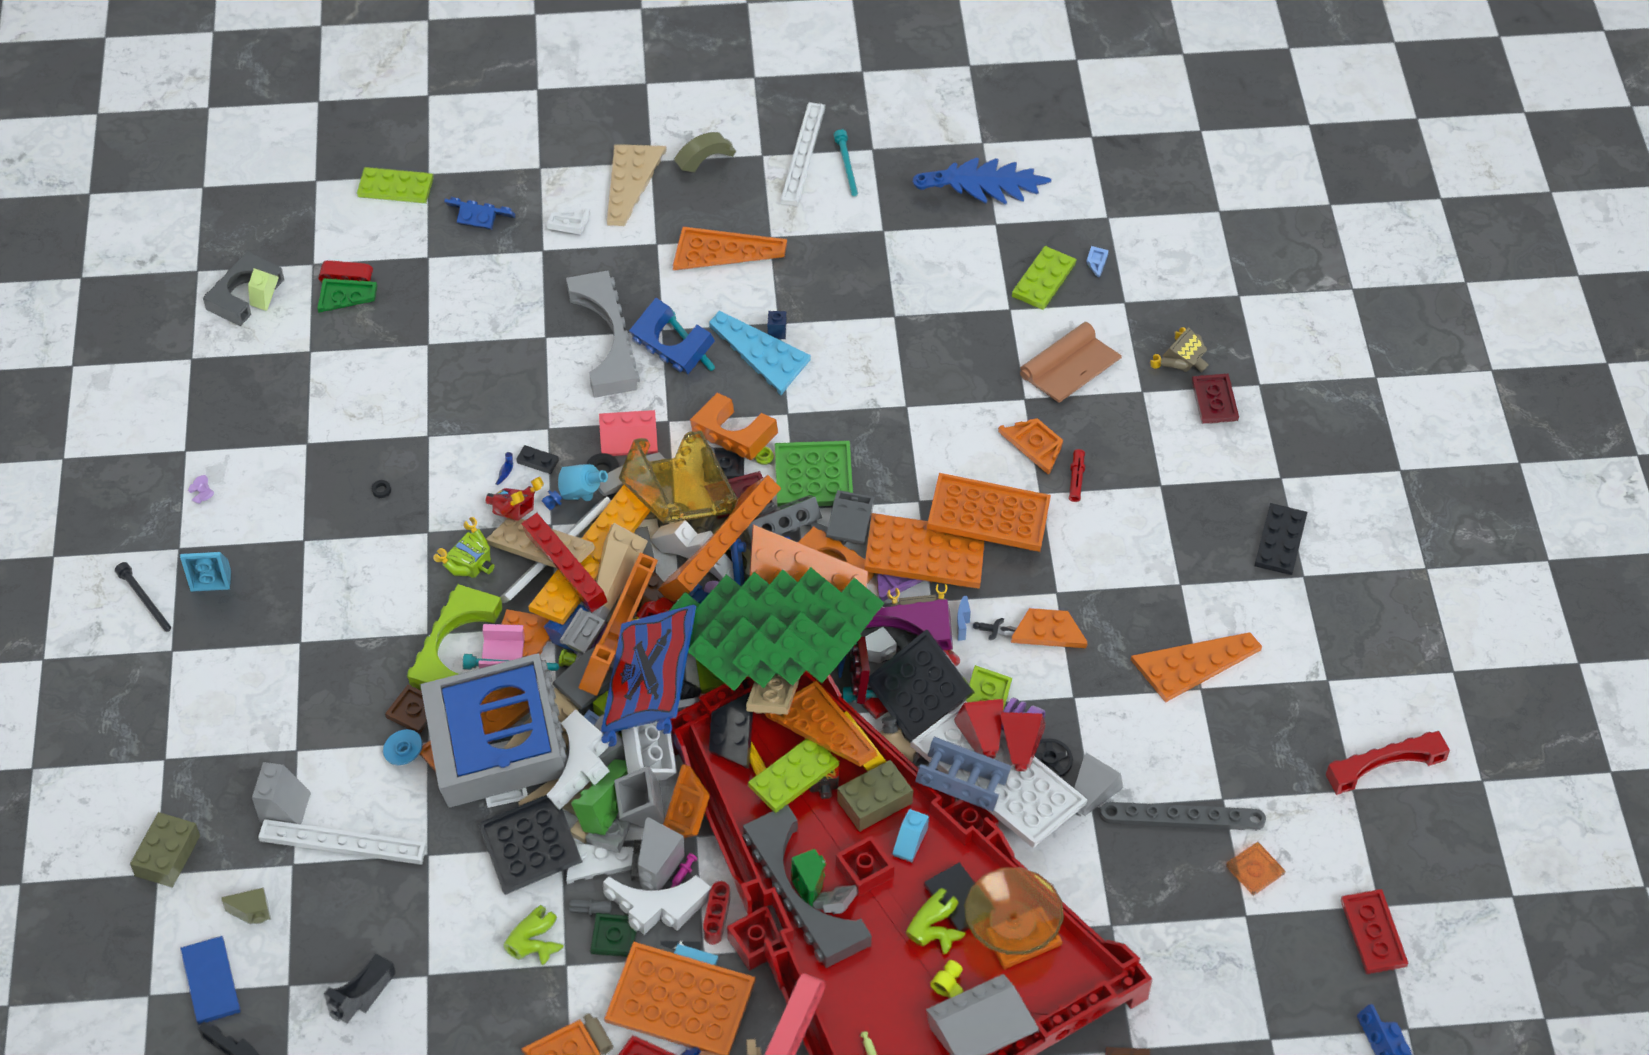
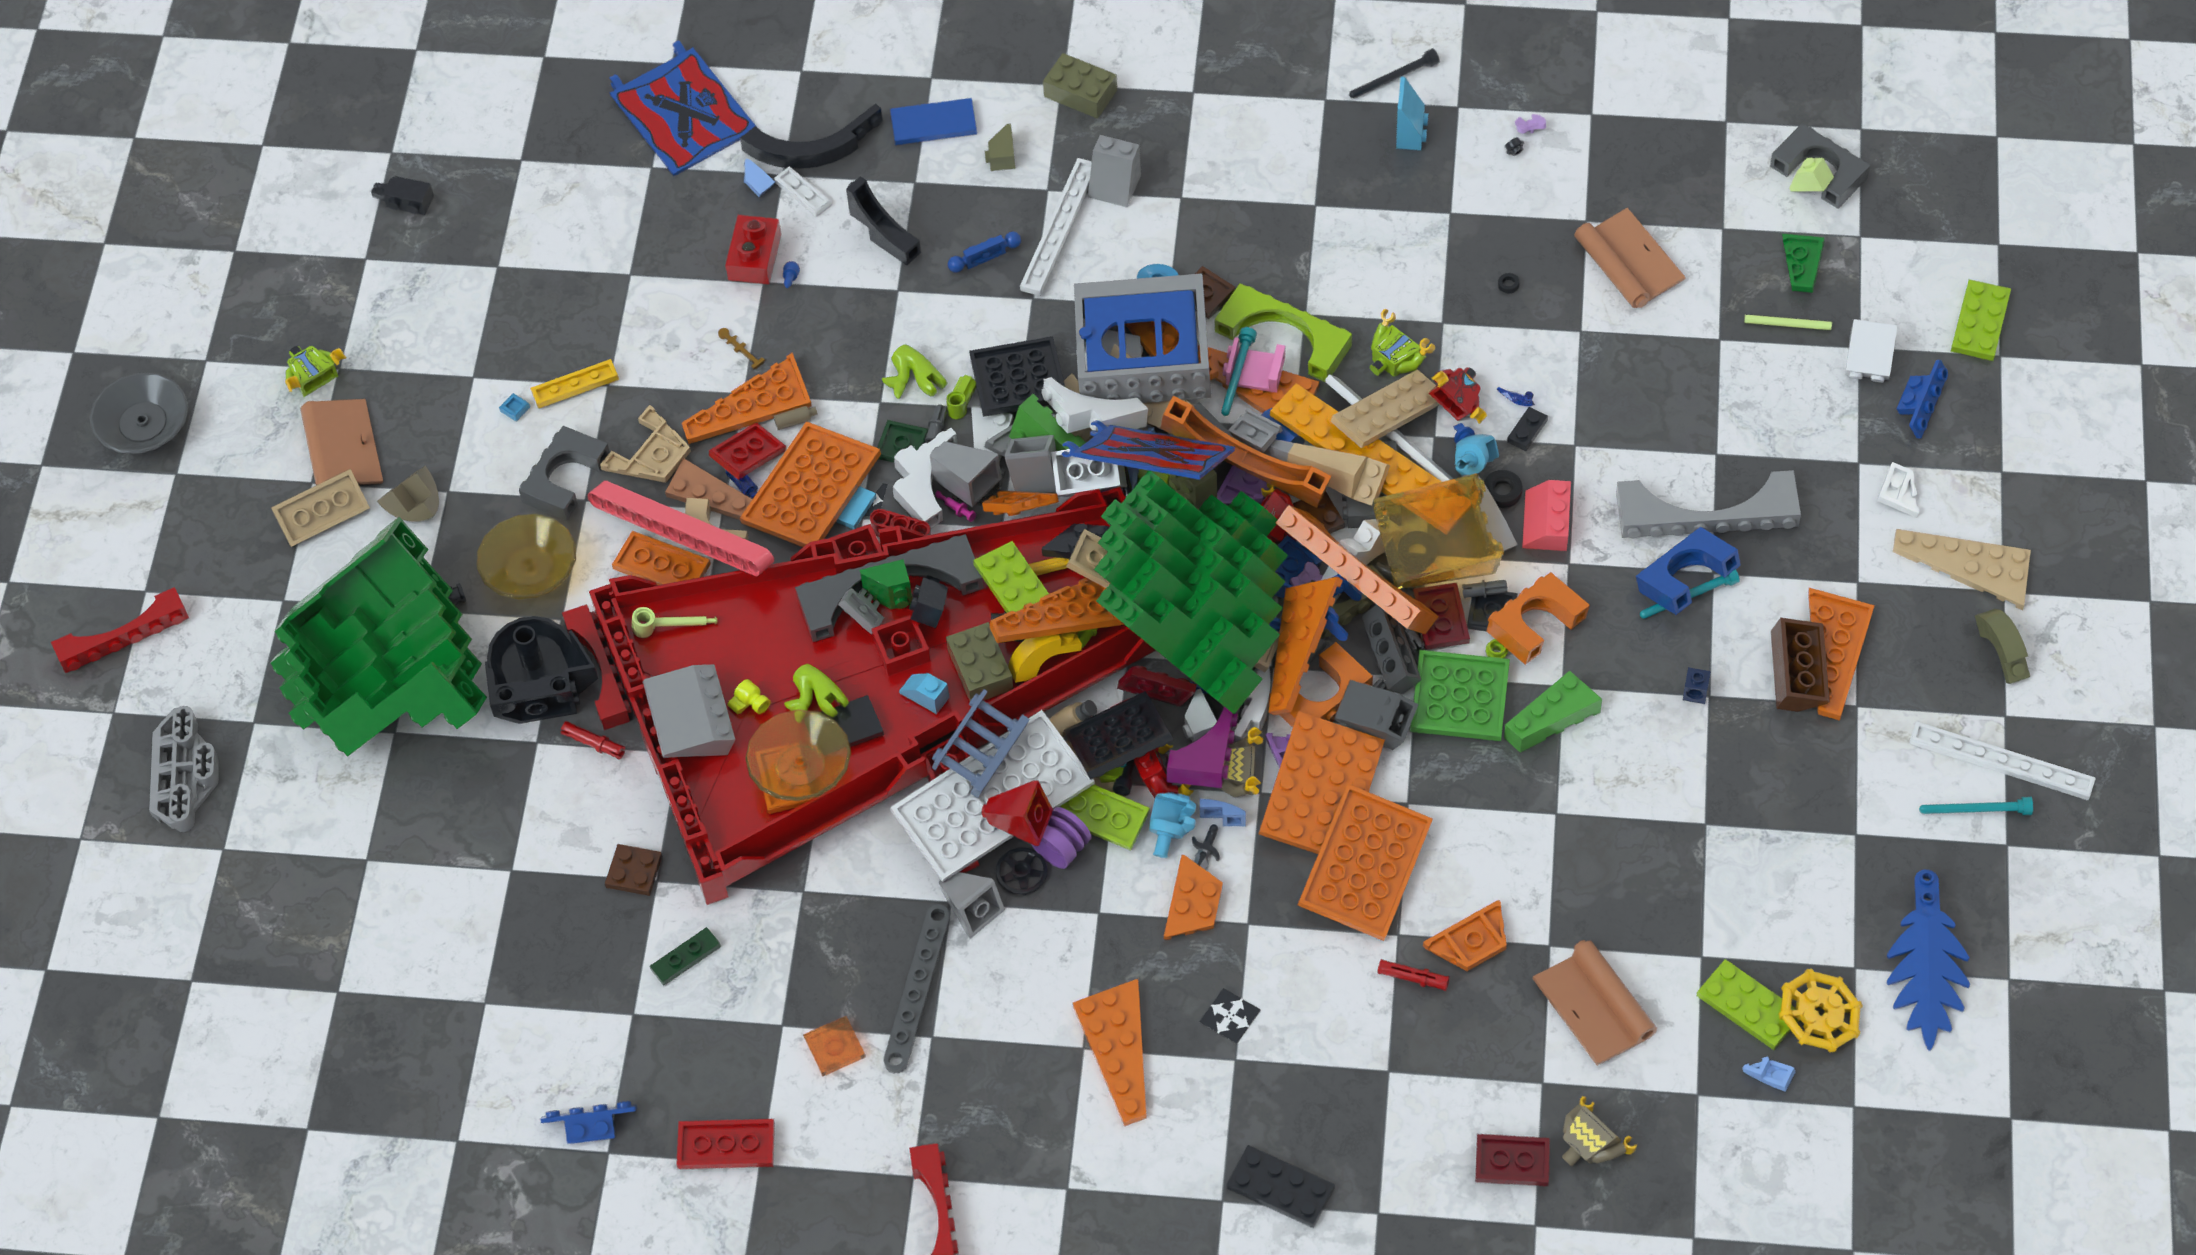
camera: 105 degrees right, 5 degrees up
red beam [318,260,373,282] -> none
red arch [521,513,608,613] -> none
medium azure wing [709,310,811,395] -> none
red slope [954,699,1004,759] -> none
none -> dark green plate [650,927,721,986]
none -> black hinge [909,575,948,628]
none -> lime piece [946,375,976,419]
none -> blue plate [948,232,1021,273]
none -> medium azure piece [1149,792,1196,858]
none -> black sticker [1199,988,1261,1044]
none -> black plate [1504,137,1524,156]
none -> bright green wedge [1504,671,1602,753]
none -> nougat door [1574,208,1685,308]
none -> yellowish green piece [1744,315,1832,330]
none -> reddish brown slope [1771,618,1830,712]
none -> yellow plate [1778,969,1863,1053]
none -> white slope [1845,319,1898,382]

